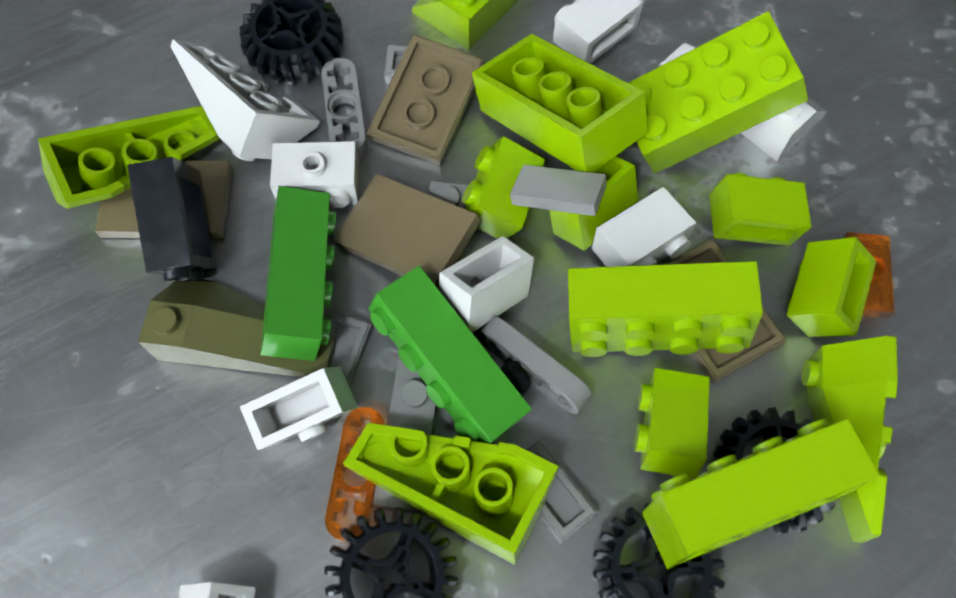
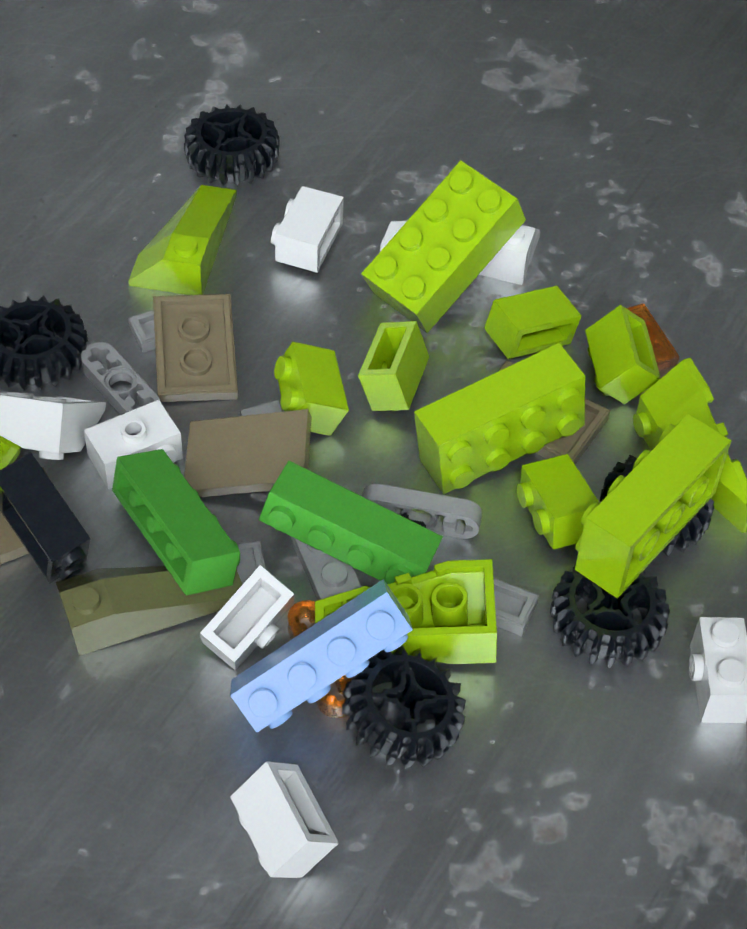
camera: 30 degrees left, 15 degrees down
white brick [438,236,534,332] -> none
lime brick [472,34,648,173] -> none
light grey tile [510,165,607,216] -> none
white brick [592,187,696,267] -> none
none -> light blue brick [230,579,413,732]

